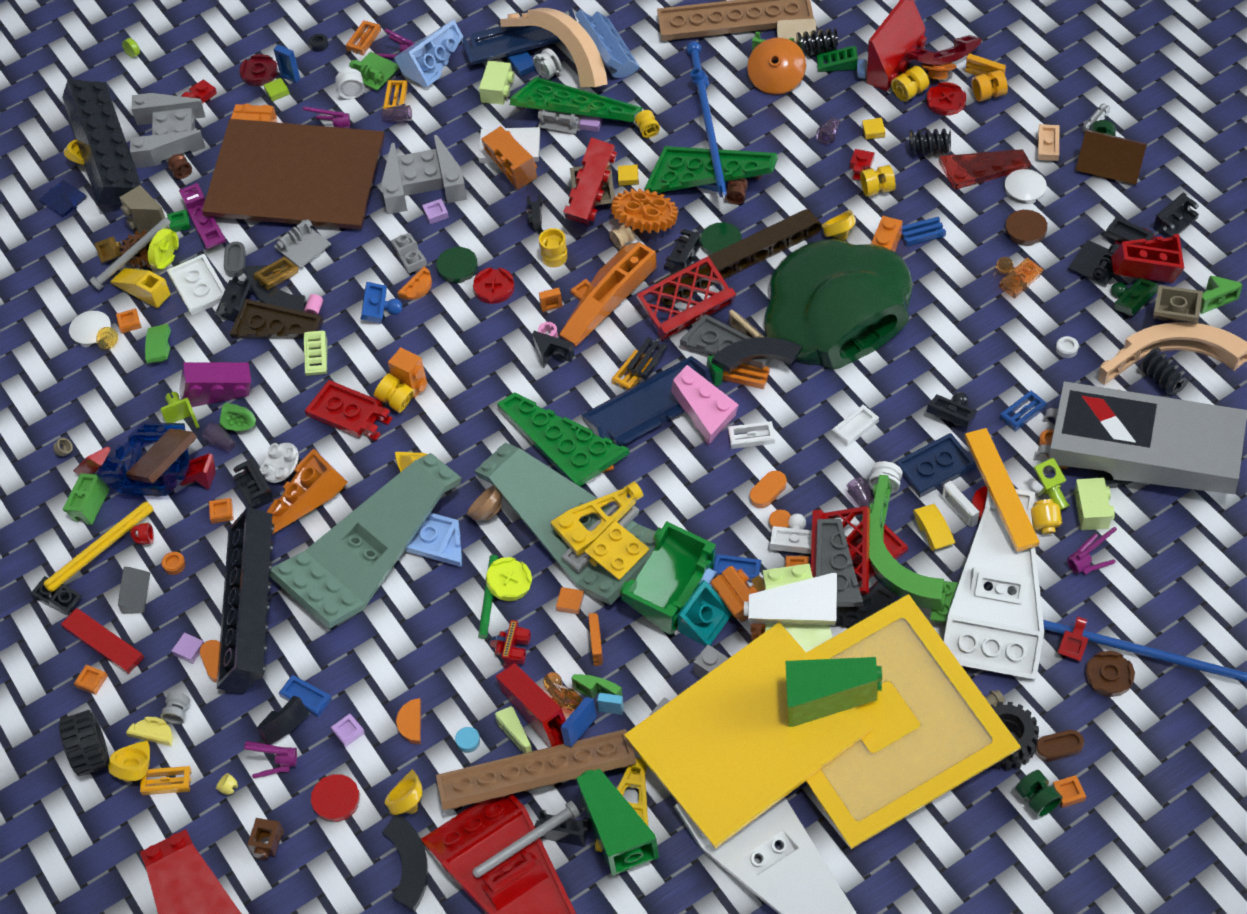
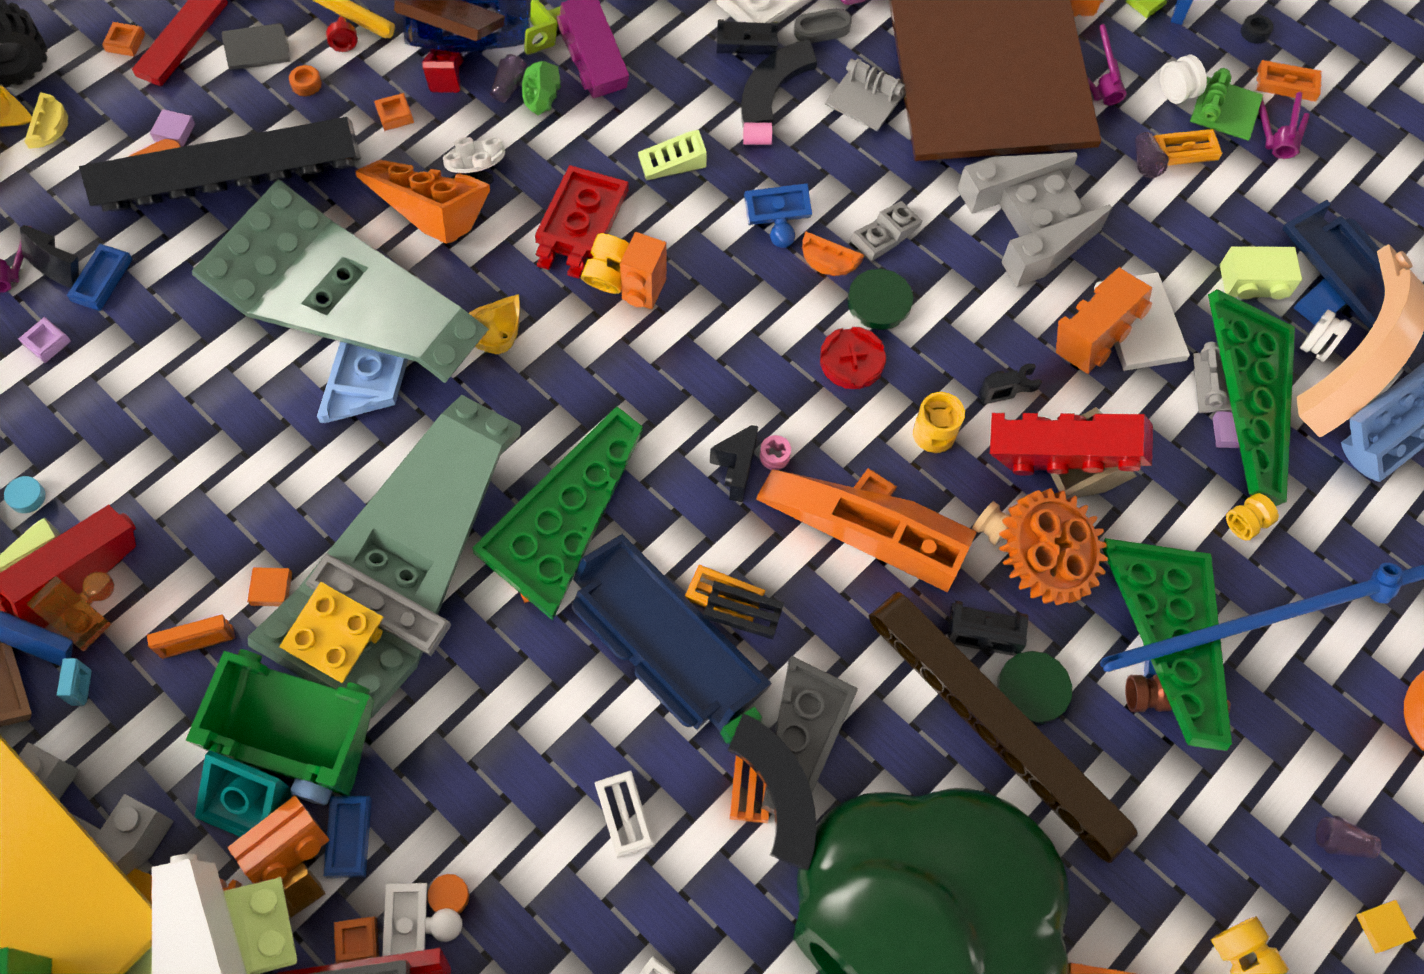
camera: 70 degrees right, 10 degrees up
light grey wheel [161,692,190,724] -> none
dark brown wing [230,299,323,338] -> none
black hinge [233,457,274,509] -> none
pearl gold tile [253,256,299,290] -> none
light blue wedge [394,20,463,87] -> none
orange tile [396,698,421,745] -> none
lavender tile [422,199,449,224] -> none
medium nougat piece [467,485,502,521] -> none
green bar [478,555,499,639] -> none
neon yellow tile [485,557,532,601] -> none
red hips [490,620,531,668] -> none
orange tile [539,287,563,312] -> none
yellow plate [551,481,643,556] -> none
bright green slope [571,674,622,699] -> none
yellow tile [618,164,639,186] -> none
red fence [636,256,736,341] -> none
bright pink wedge [671,365,739,446] -> none
tan slope [729,310,764,338] -> none
orange tile [750,471,787,508] -> none
yellow piece [822,210,856,241] -> none
red plate [850,149,875,181] -> none

